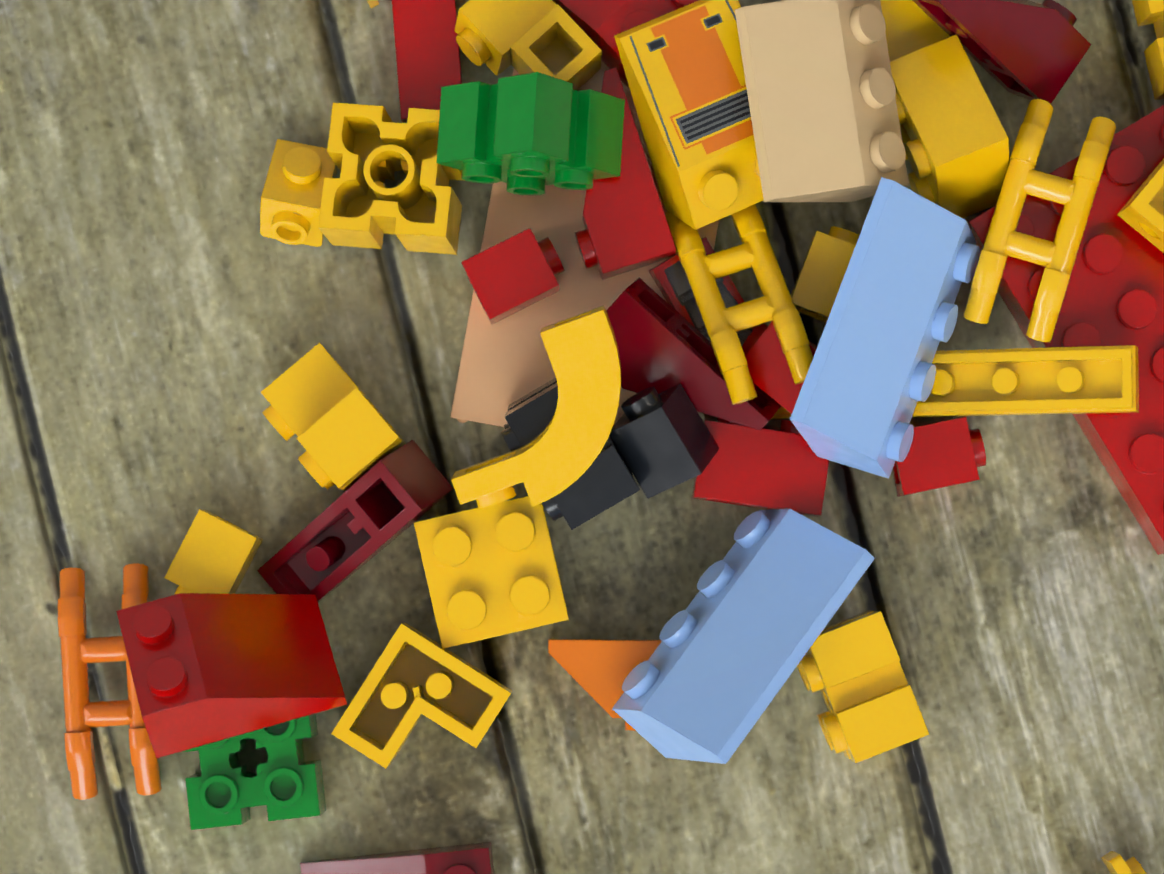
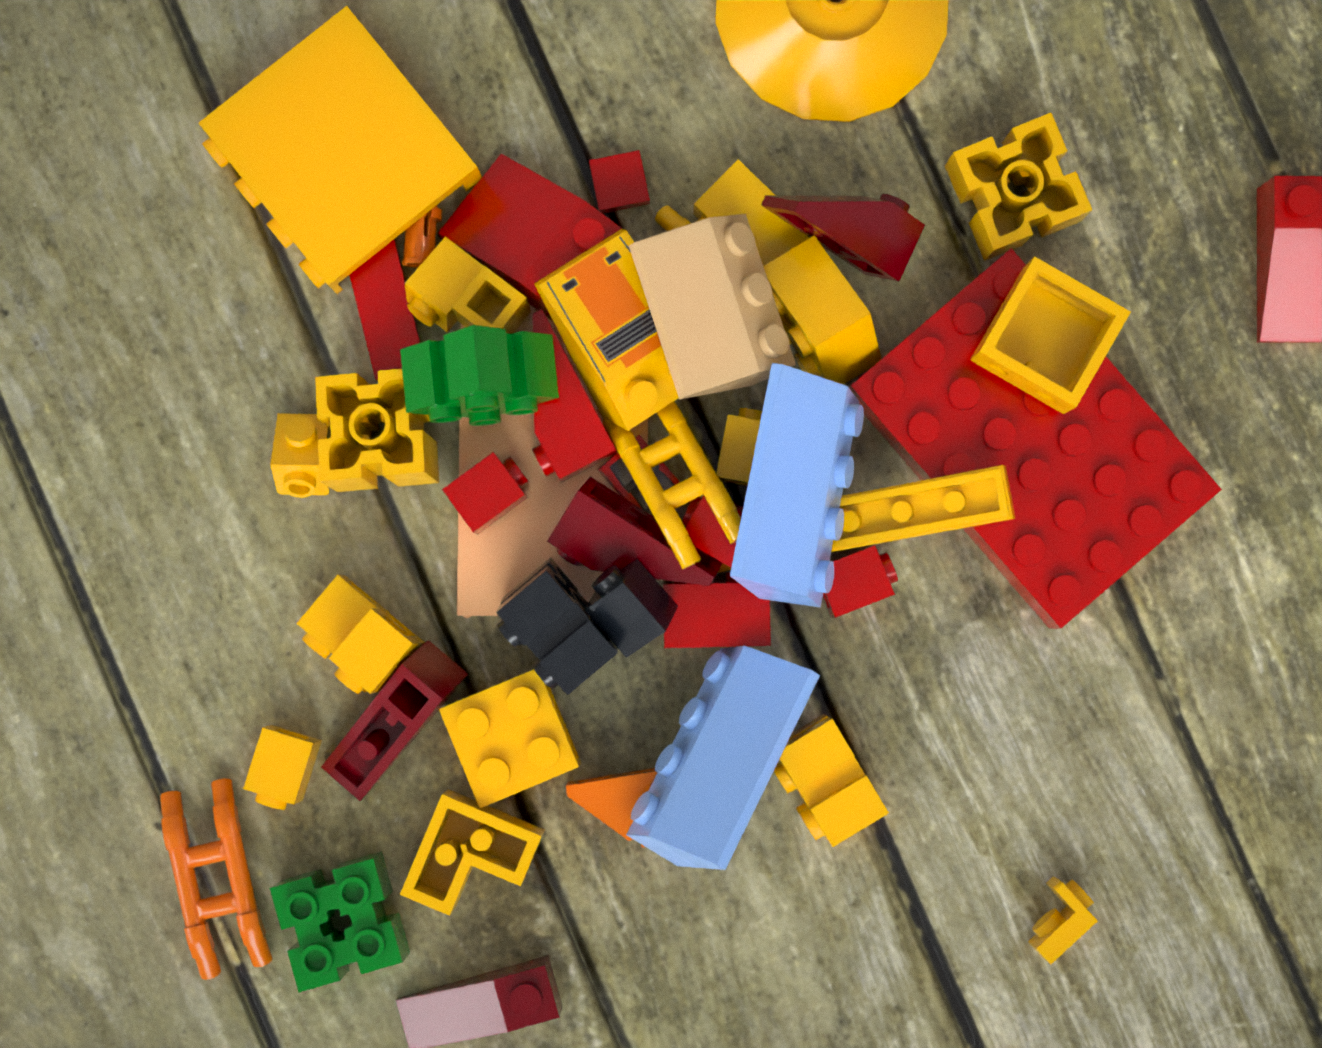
camera: 10 degrees left, 0 degrees up
red slope [116,593,347,758] -> none
yellow arch [451,305,621,509] -> none
yellow piece [963,99,1116,342] -> none

